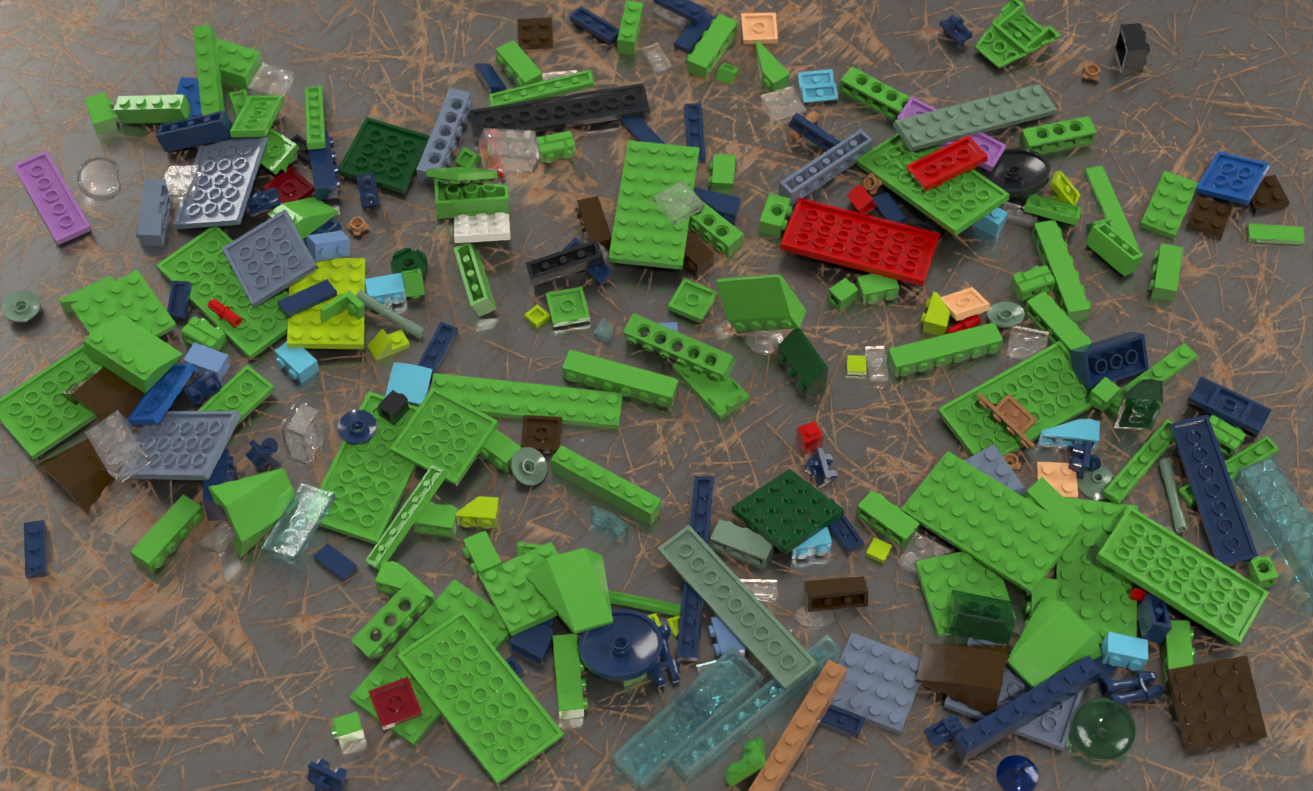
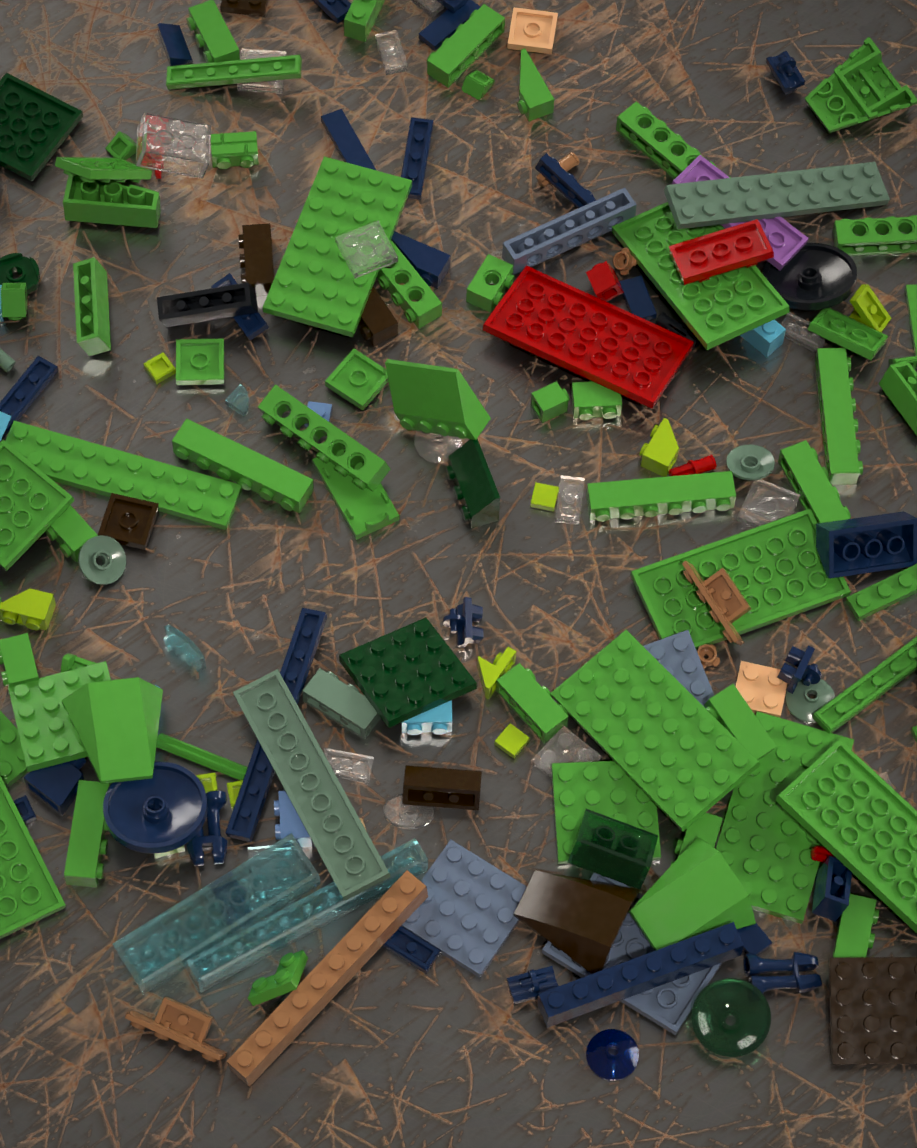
camera: 10 degrees right, 5 degrees up
sand blue brick [416,88,473,184] -> none
white plate [454,212,511,243] -> none
black plate [469,83,650,142] -> none
bright green brick [551,445,662,525] -> none
bright green brick [708,154,736,195] -> none
clear plate [760,86,807,126] -> none
red brick [796,421,823,454] -> none
medium azure slope [797,69,838,104] -> none
dark blue tile [827,498,864,555] -> none
light nougat plate [941,287,990,321] -> none
bright green brick [1010,265,1055,302] -> none
medium azure slope [1038,419,1100,451] -> none
bright green brick [1088,377,1121,412] -> none
medium azure brick [1102,632,1148,671] -> none
clear green slope [1113,379,1163,431] -> none
sand green piece [1159,458,1188,532] -> none
none -> lime slope [477,646,516,699]

